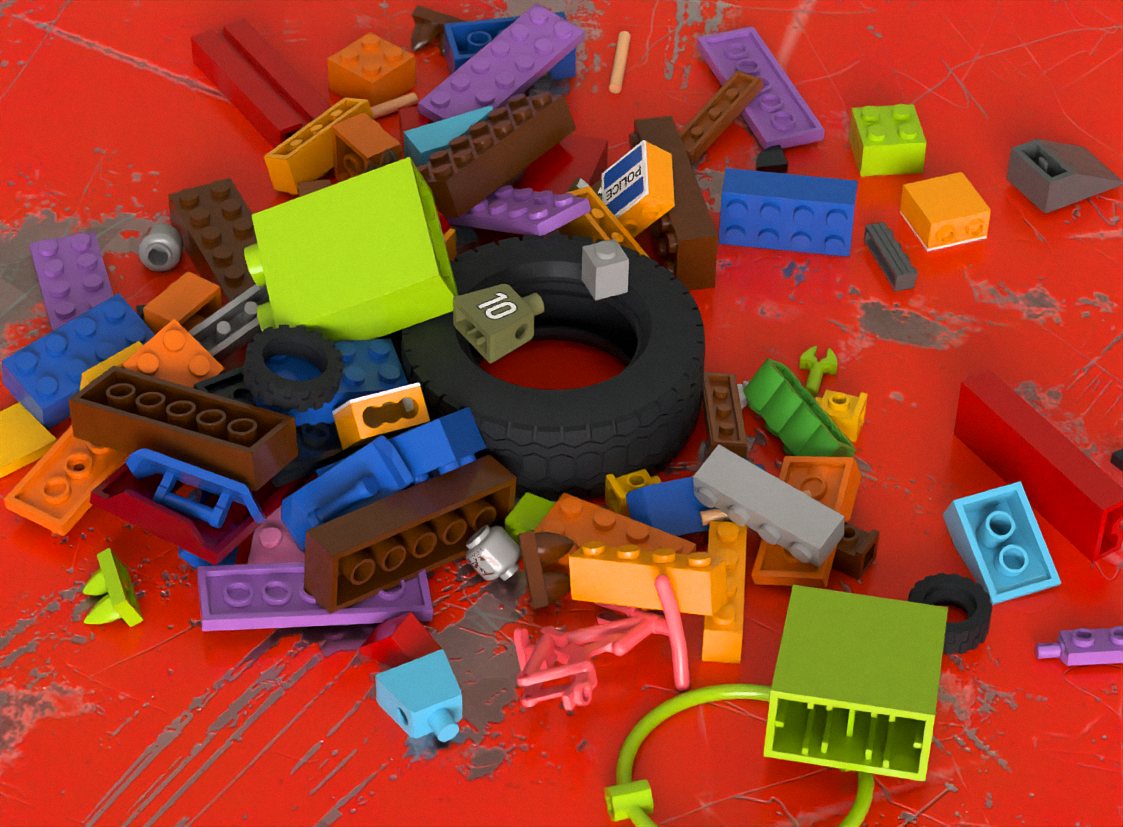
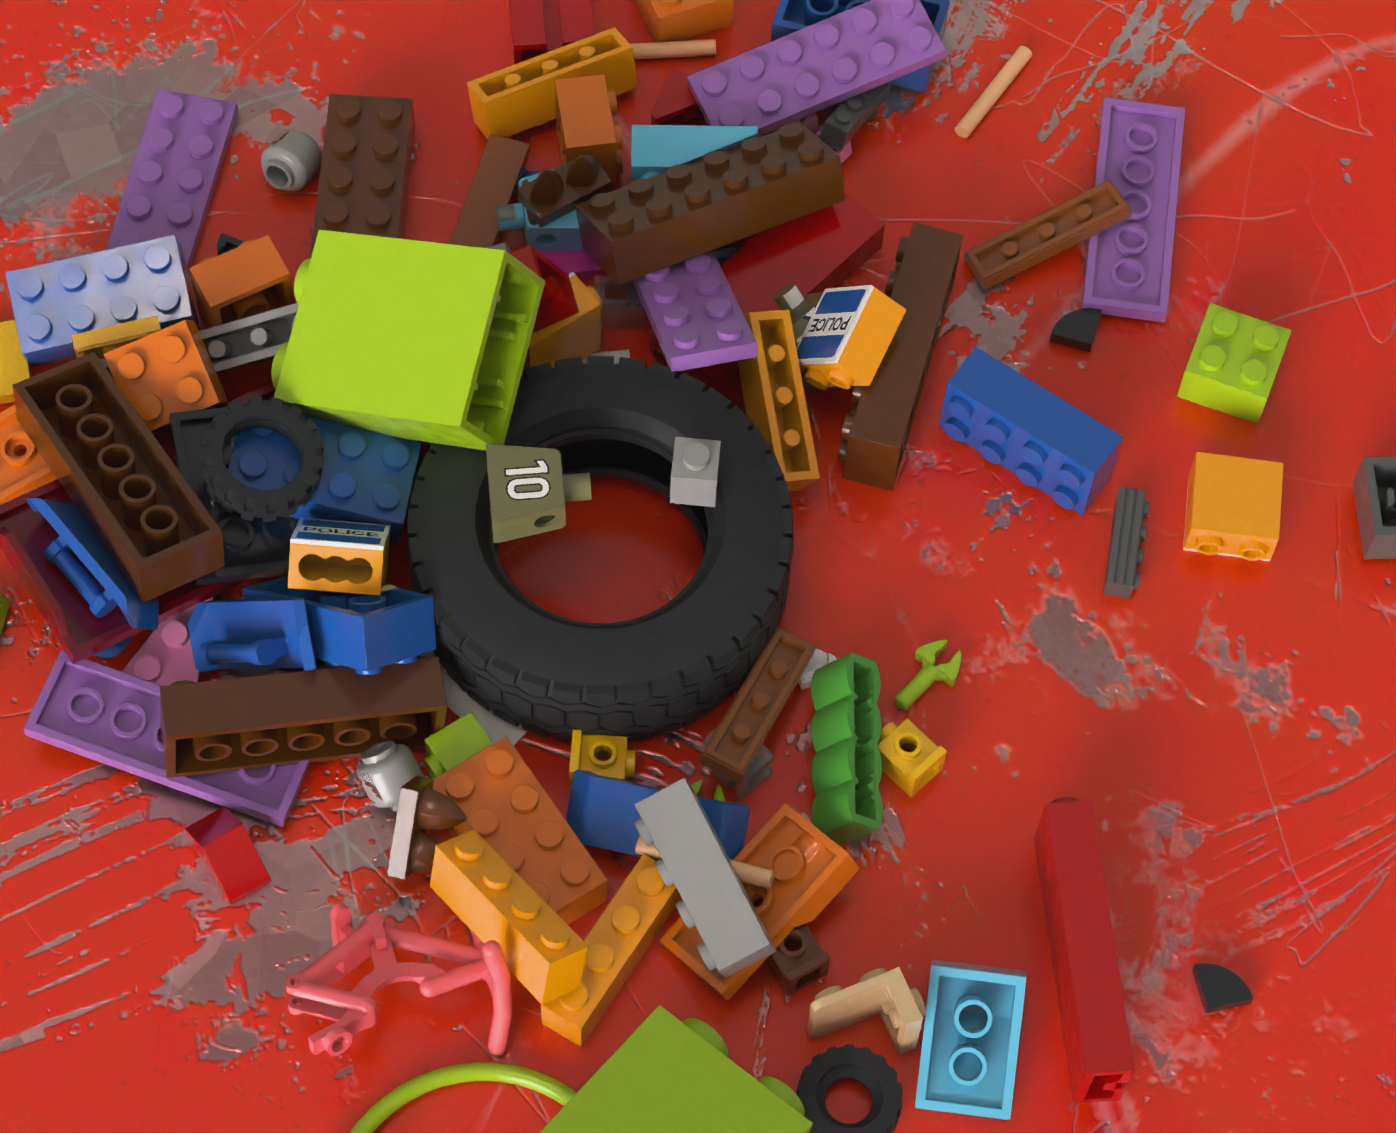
camera: 25 degrees right, 20 degrees up
medium azure torso [375,649,463,742] -> none
none -> tan bracket [807,967,926,1055]

